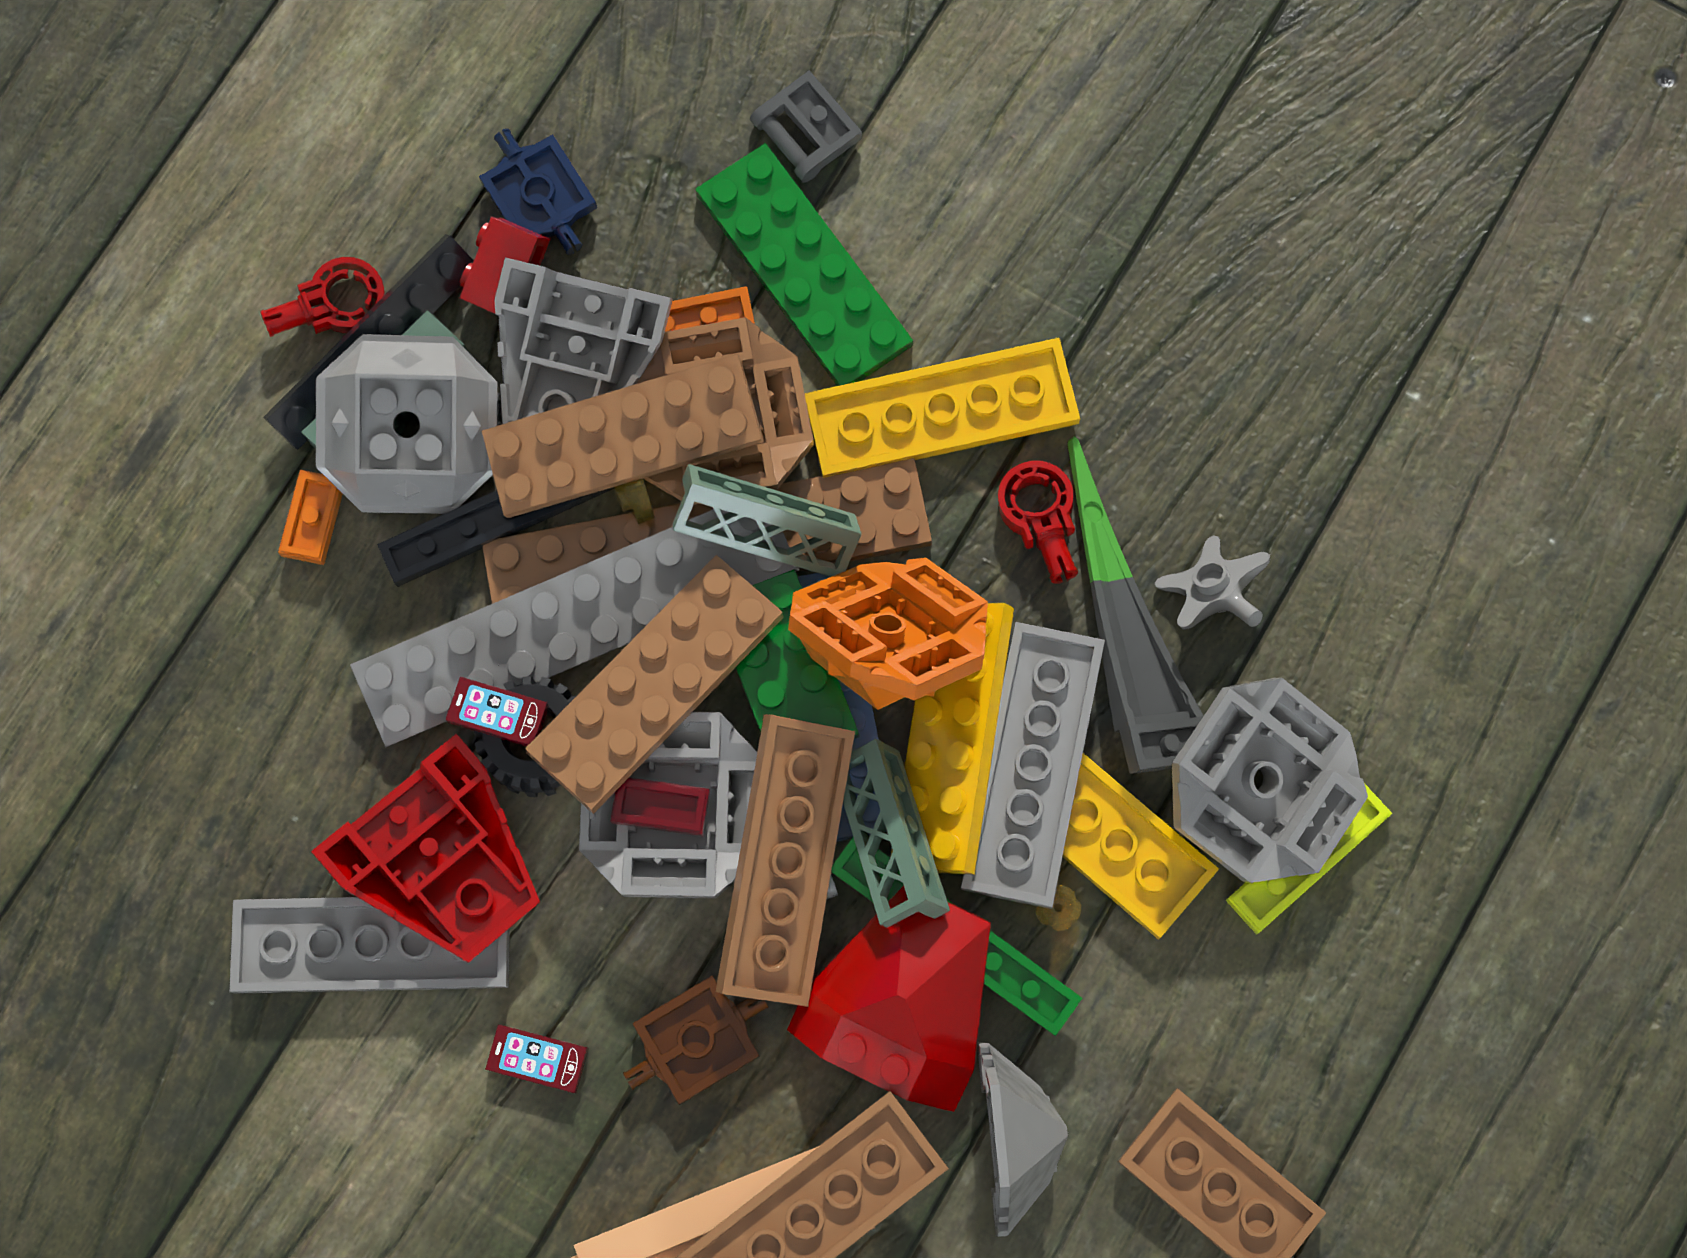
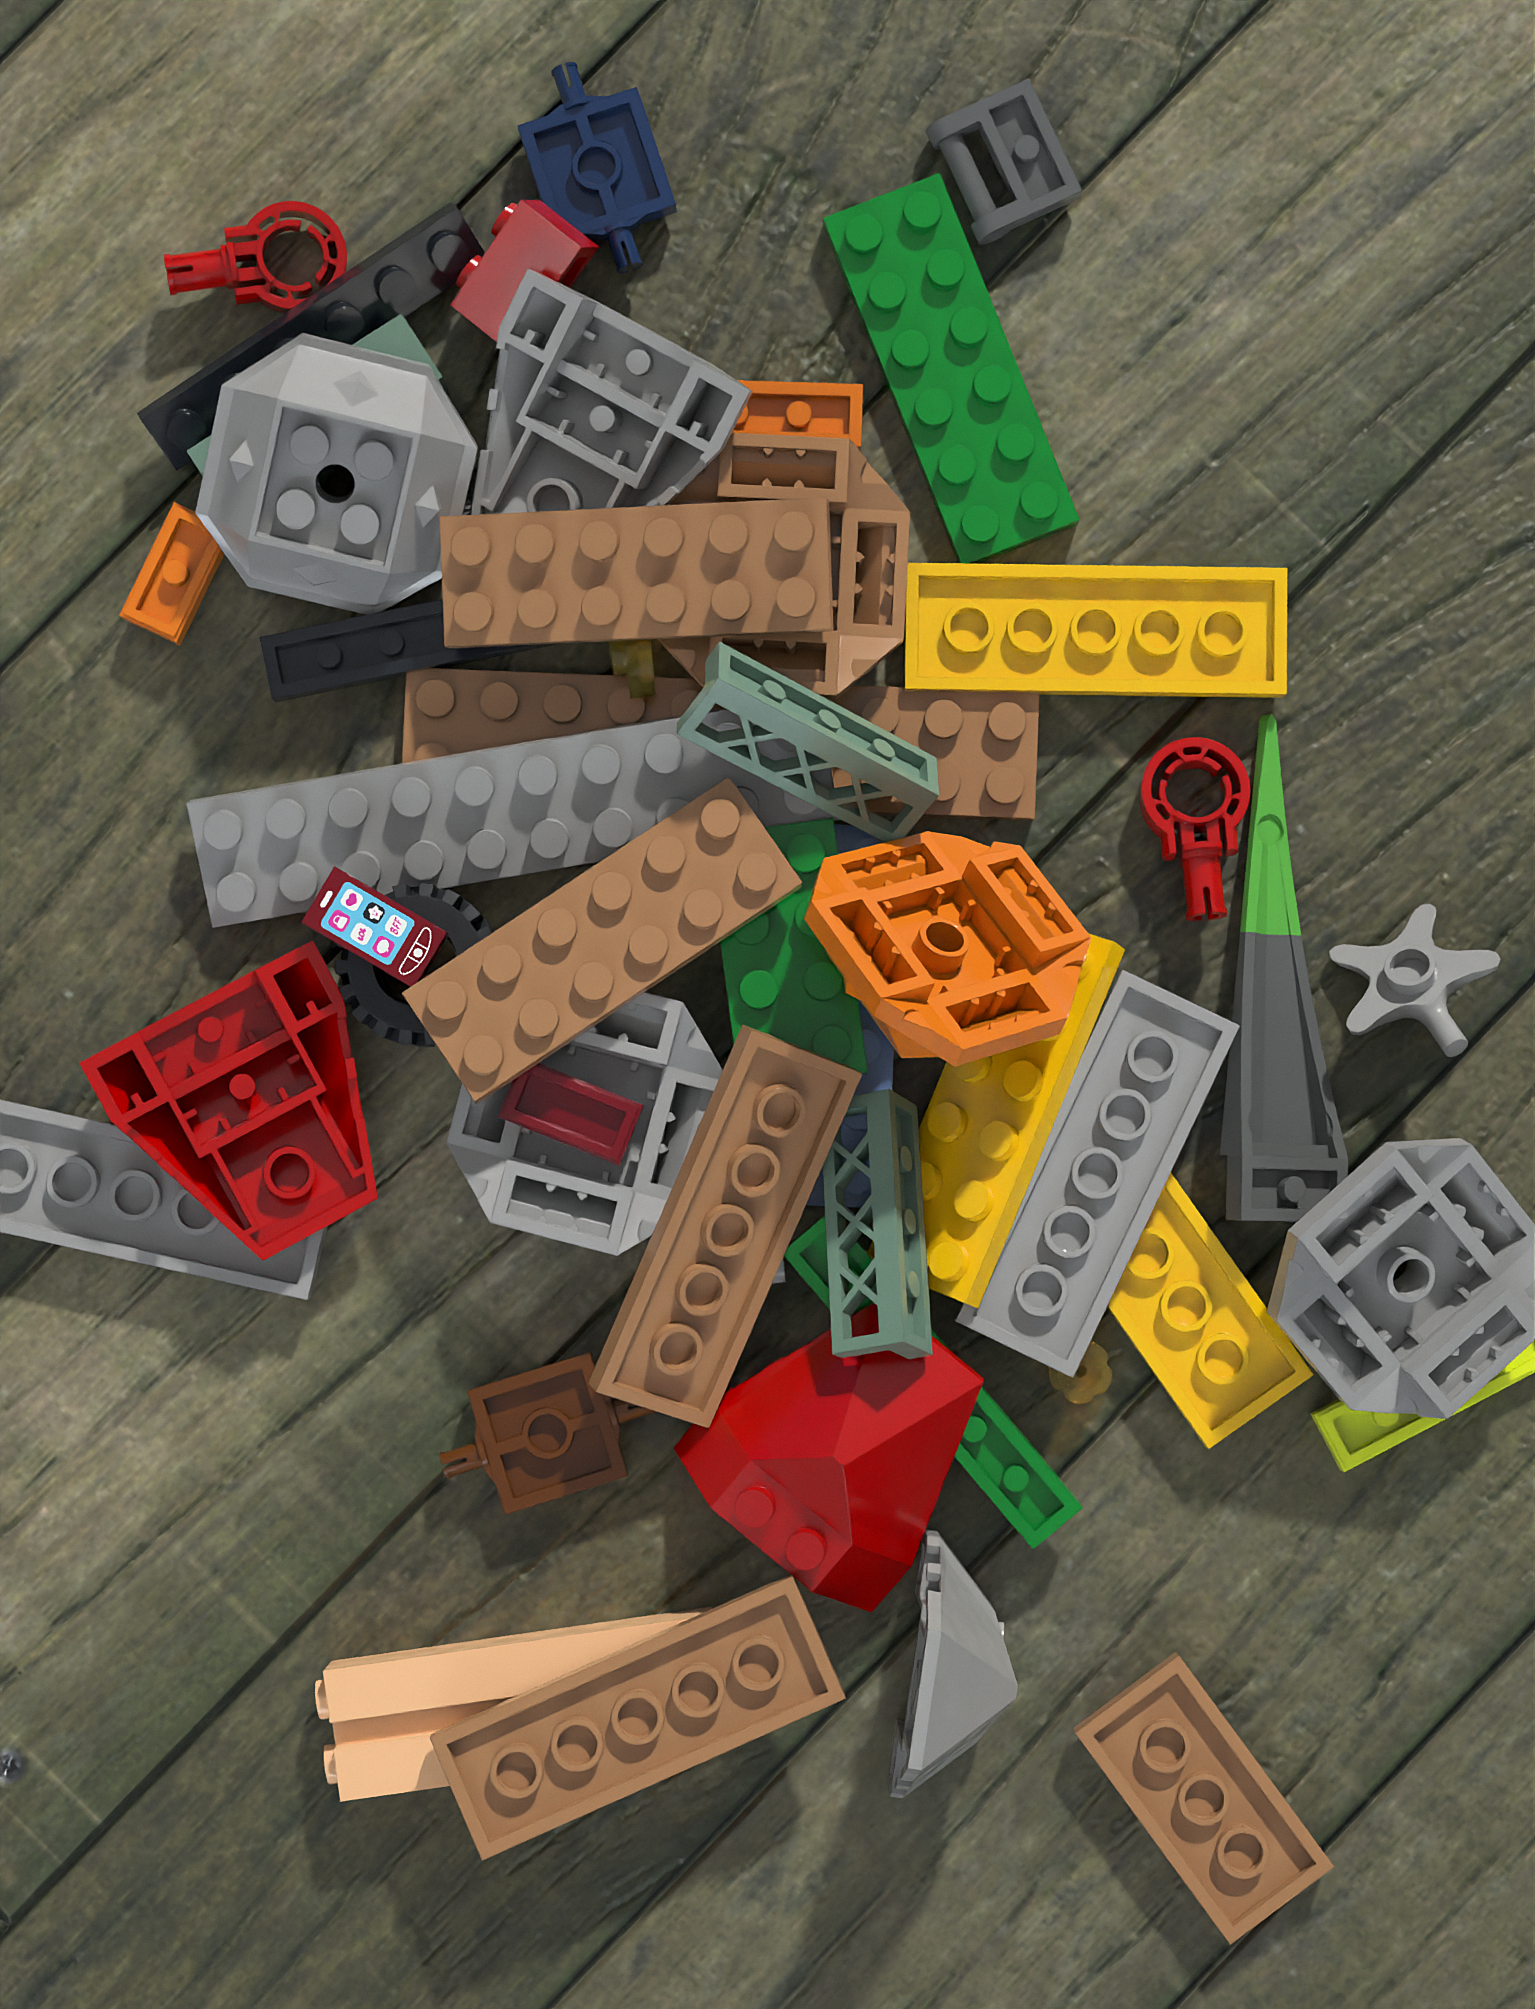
camera: 10 degrees right, 10 degrees up
tile [485,1024,589,1094] -> none

